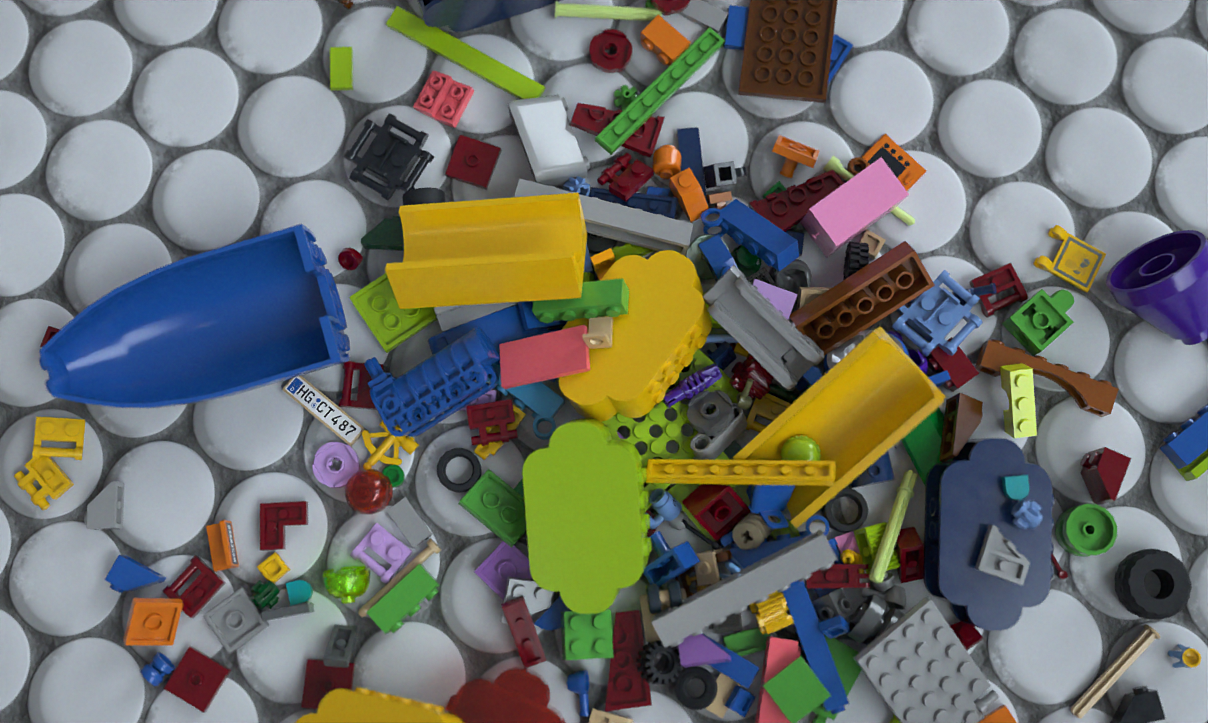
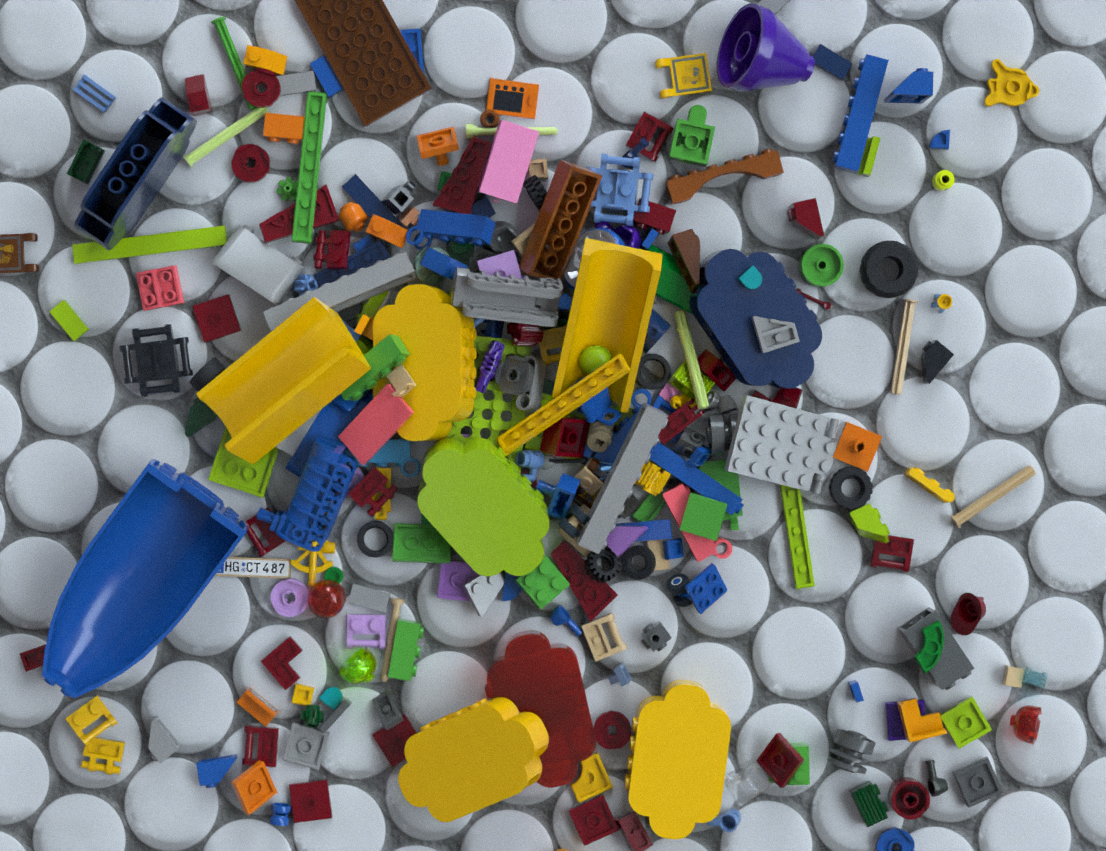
camera: 30 degrees left, 10 degrees up
dark red tile [338,248,363,270] -> none
dark red tile [501,596,547,669] -> none
olive hand [736,378,753,410] -> none
neon yellow arch [1000,363,1037,439] -> none
medium blue gear [1011,500,1043,529] -> none

